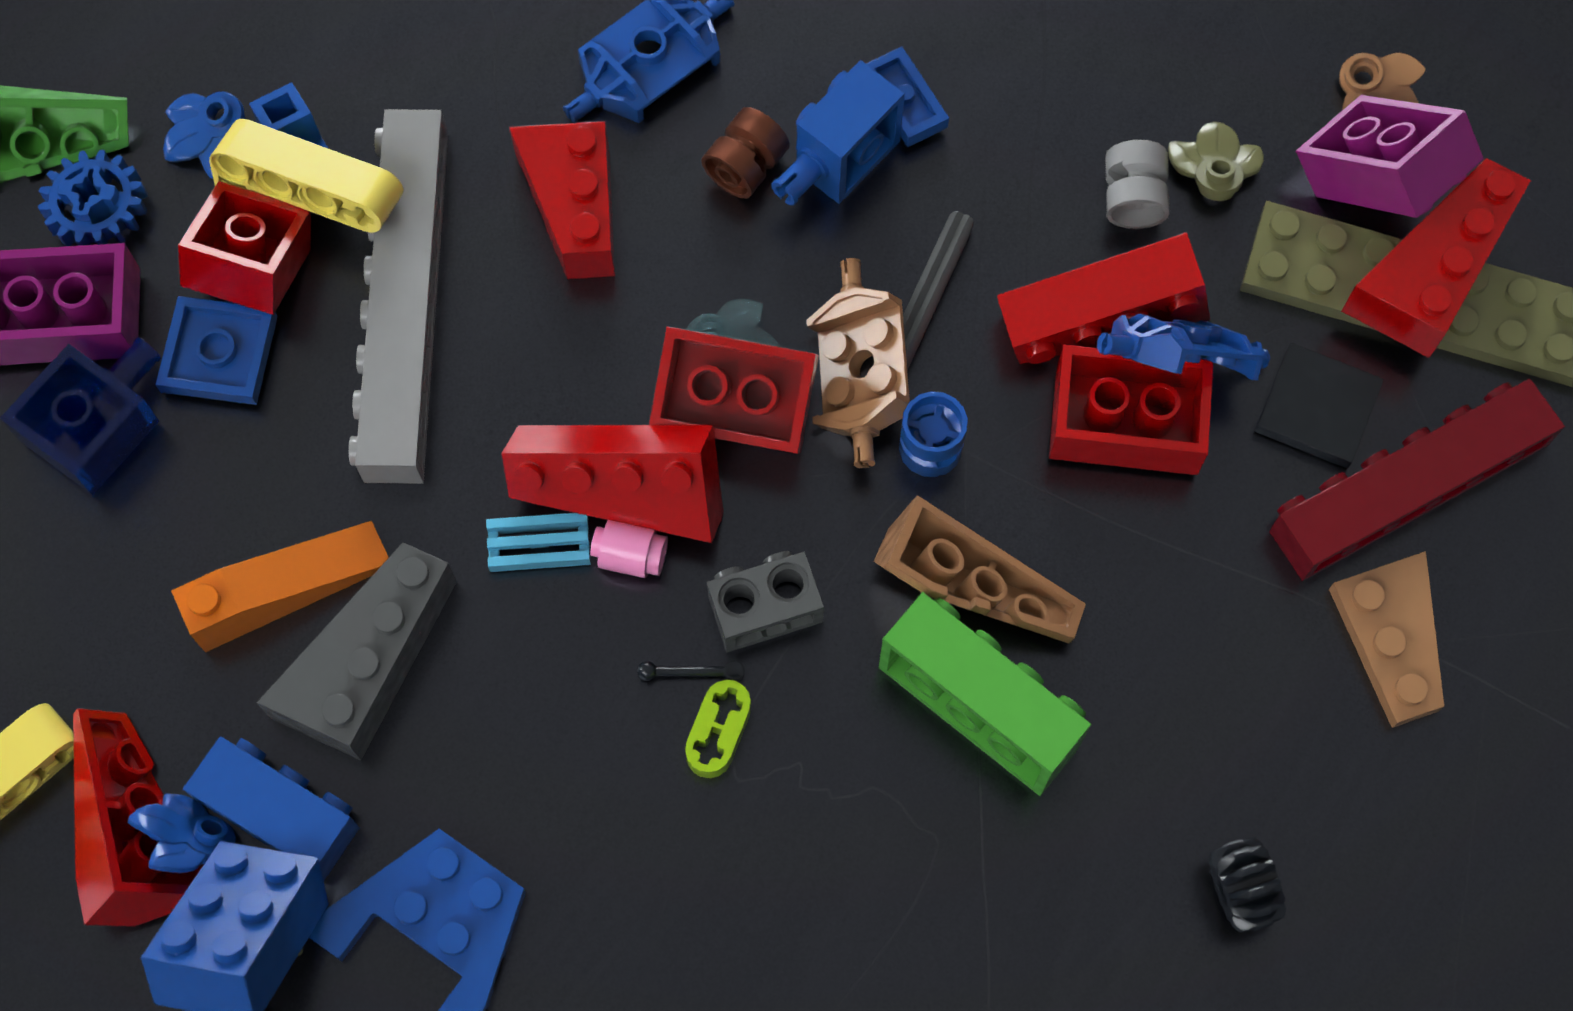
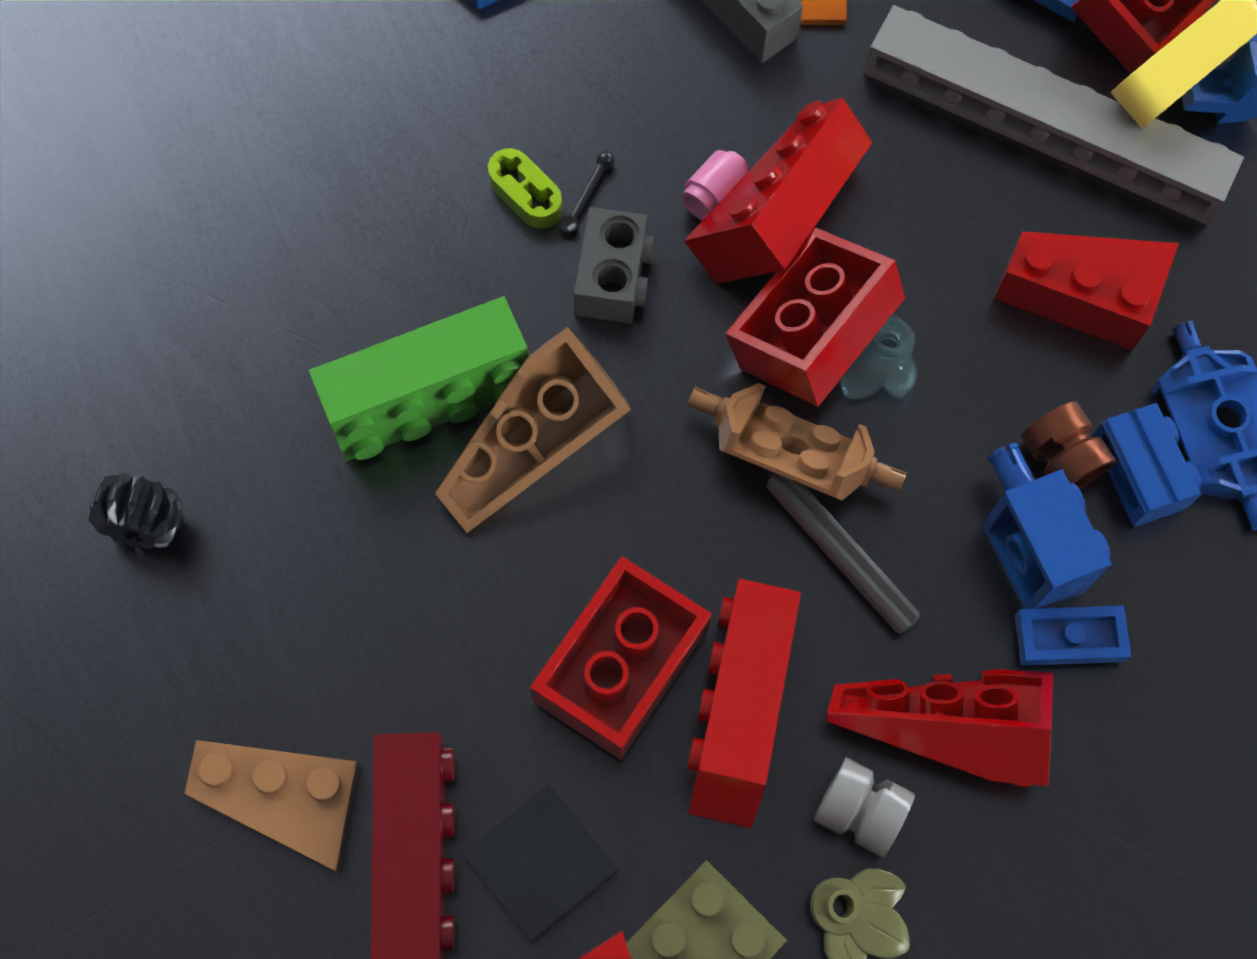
camera: 115 degrees right, 0 degrees up
medium azure tile [486,513,591,572] -> none
blue wheel [899,391,968,477] -> none
blue plate [1097,314,1270,381] -> none
none -> red wedge [827,669,1053,787]
none -> blue brick [1091,403,1202,527]

